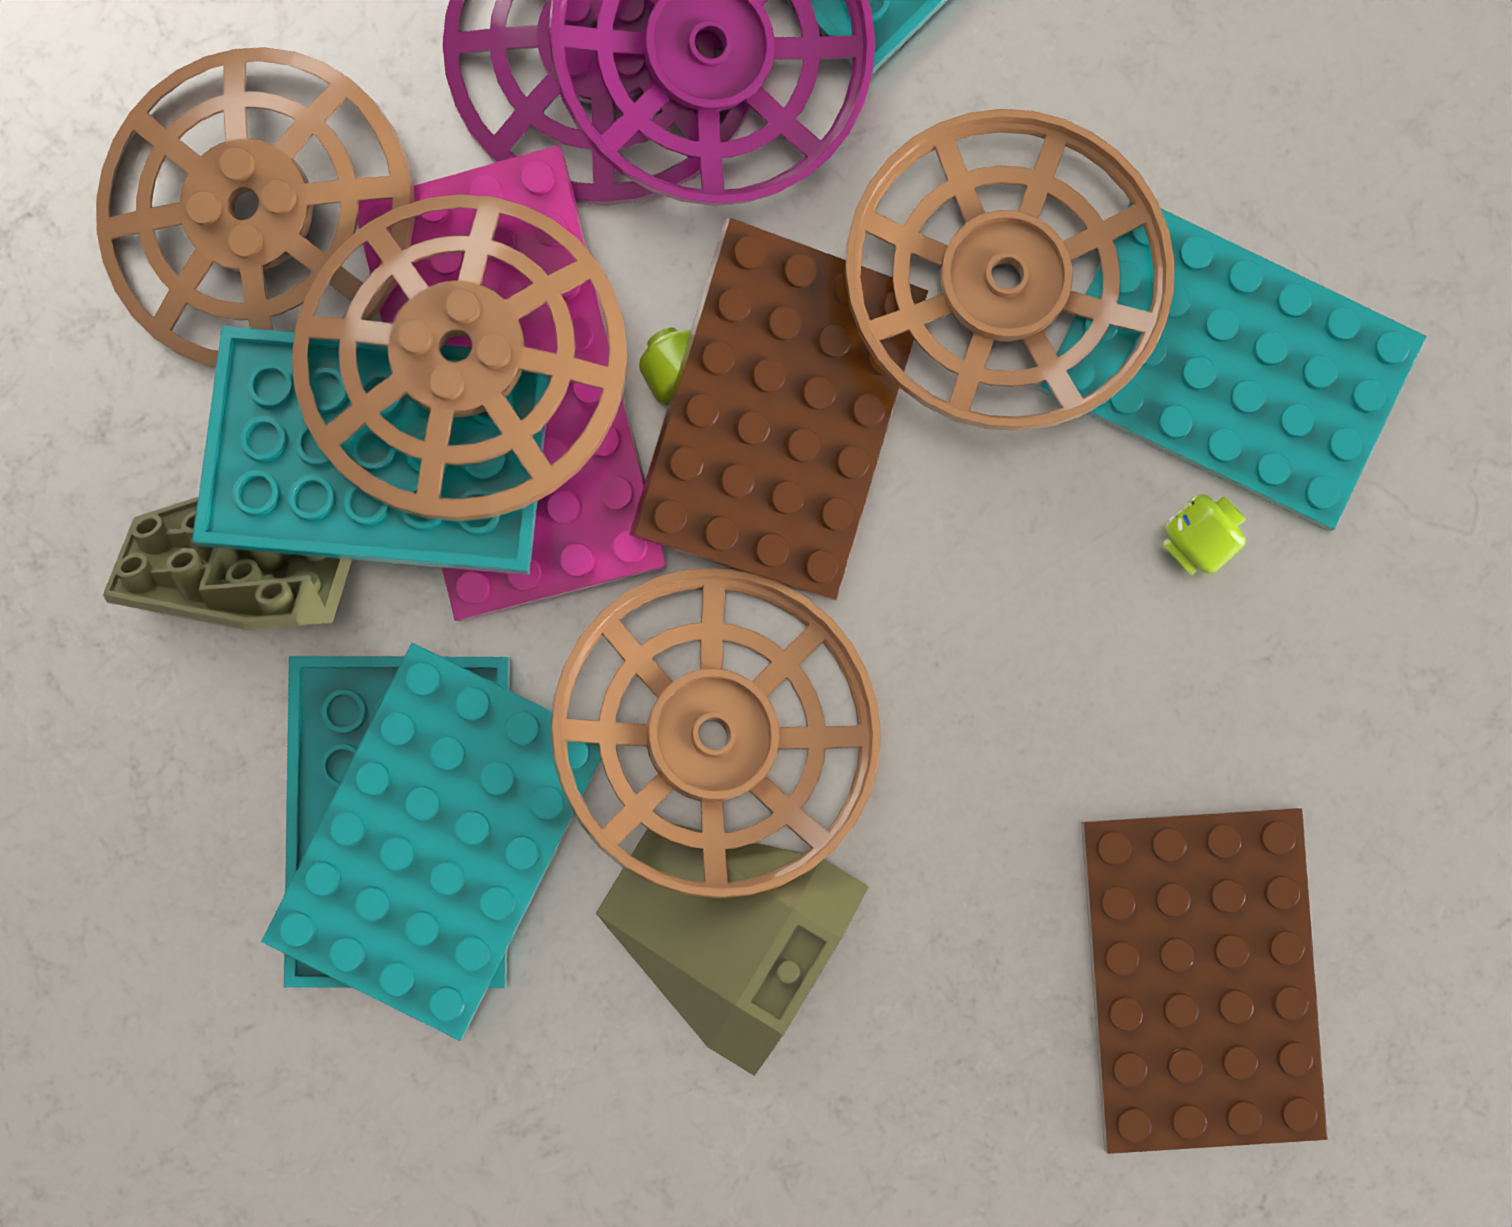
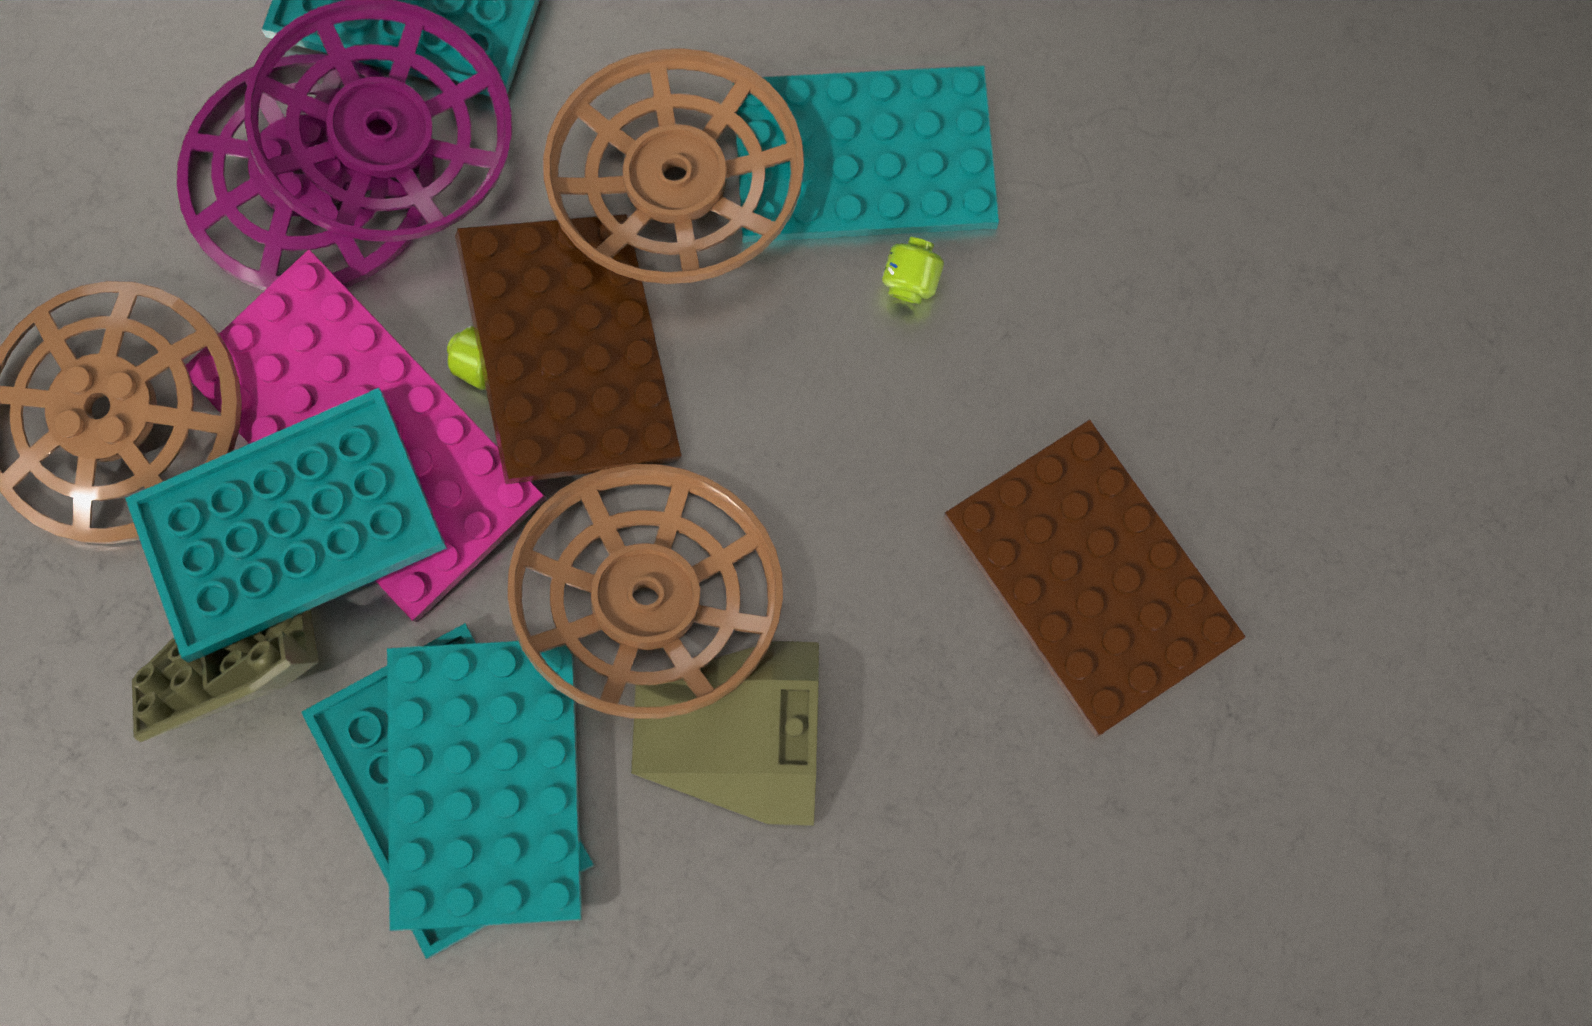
camera: 30 degrees left, 10 degrees down
medium nougat dish [292,194,628,521] -> none

